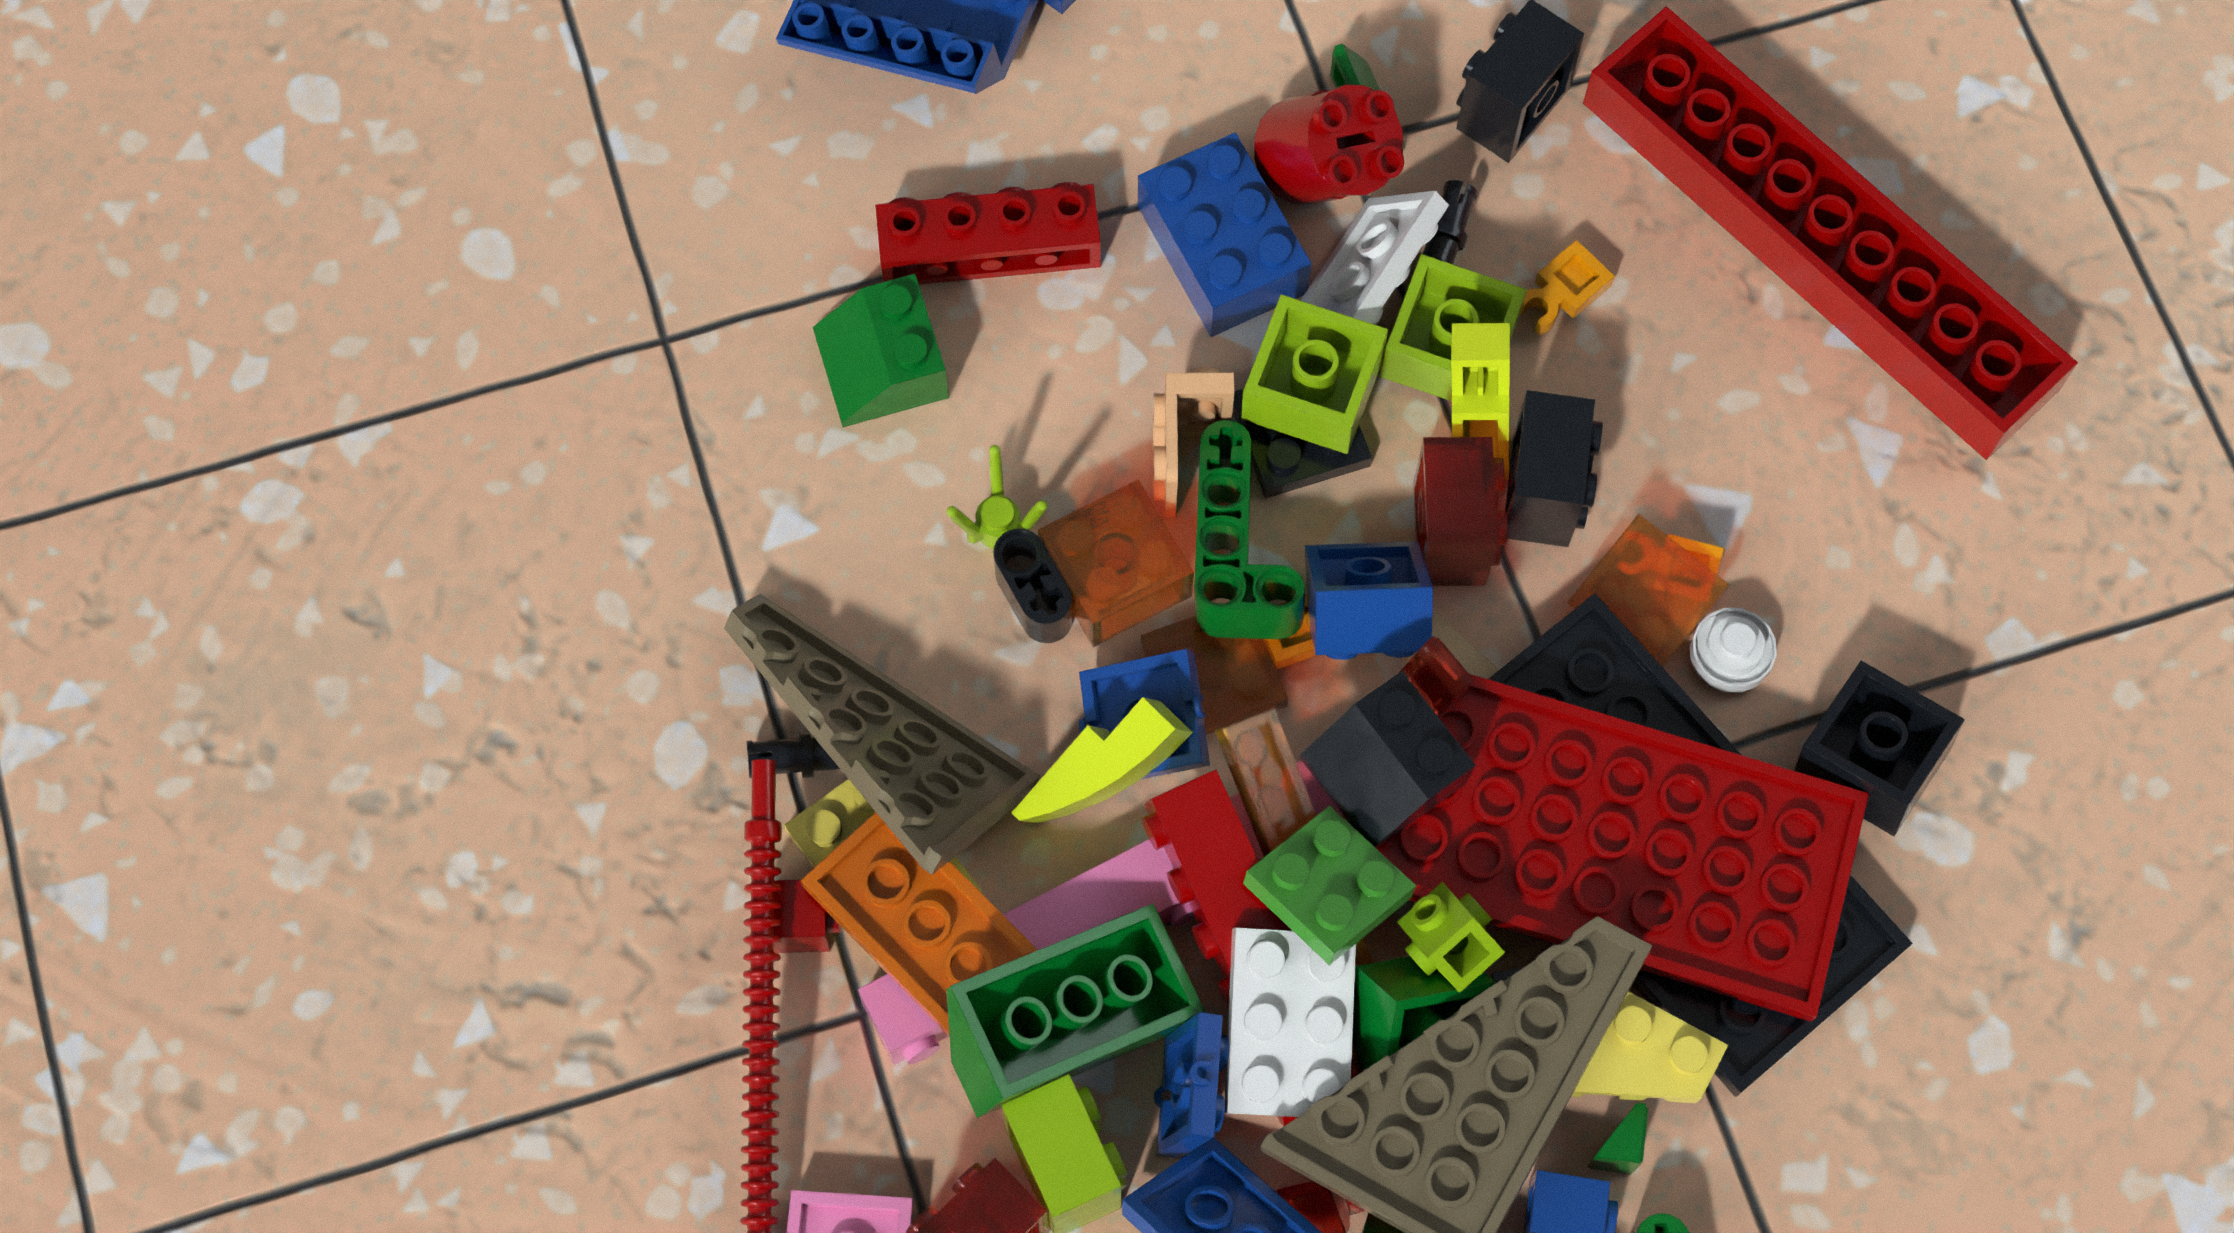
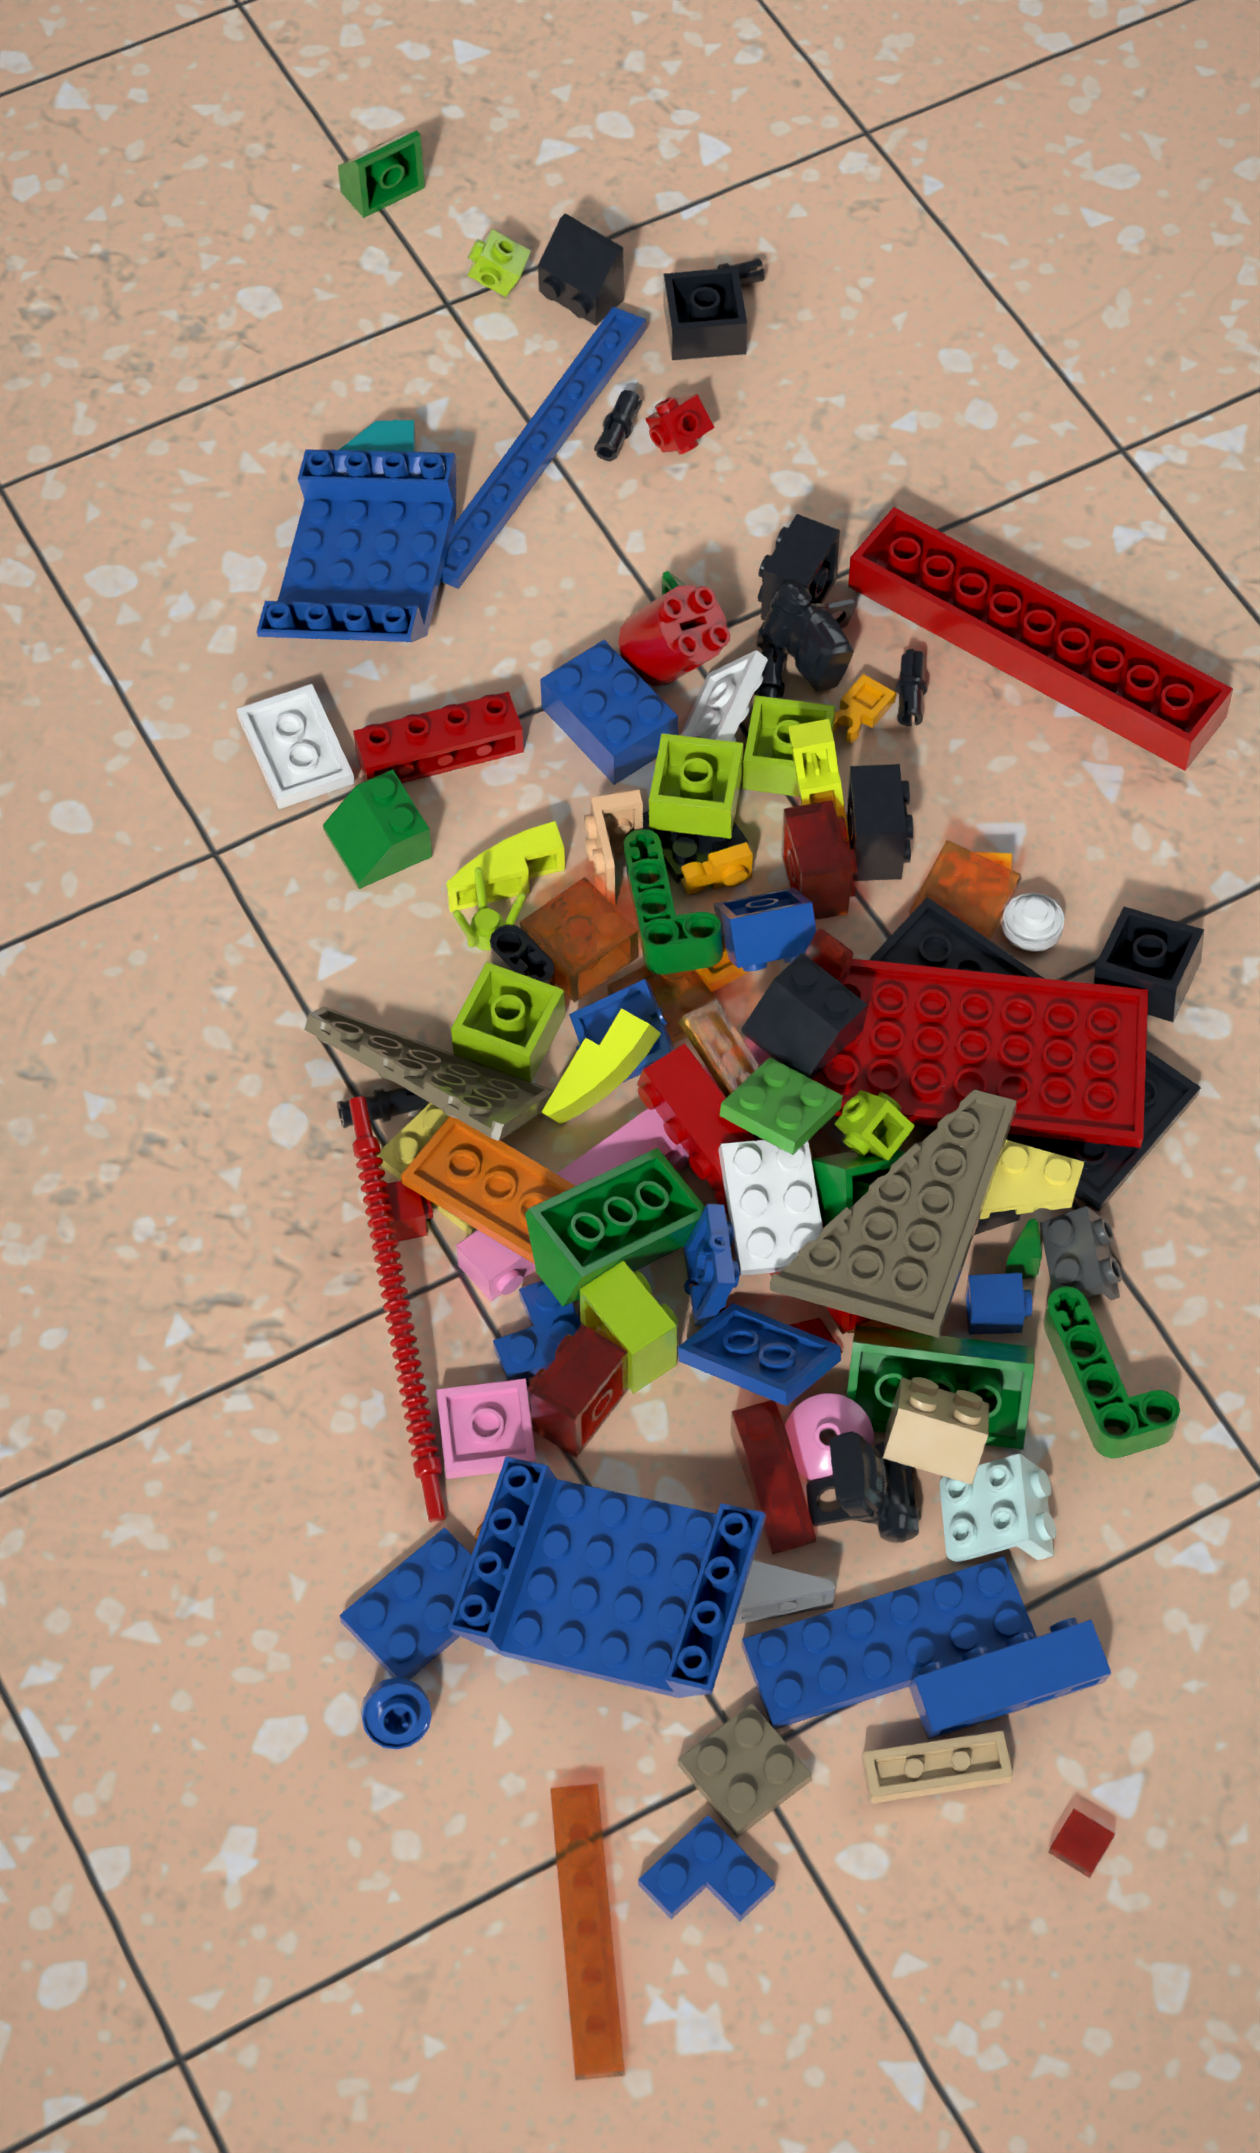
camera: 10 degrees left, 10 degrees down
none -> white plate [236,684,355,809]
none -> neon yellow slope [446,821,565,912]
none -> lime brick [451,962,565,1082]
none -> blue plate [493,1281,592,1381]
none -> light orange plate [681,842,753,895]
none -> black piece [756,581,857,691]
none -> black axle [896,649,928,726]
none -> dark grey bracket [1040,1206,1122,1300]

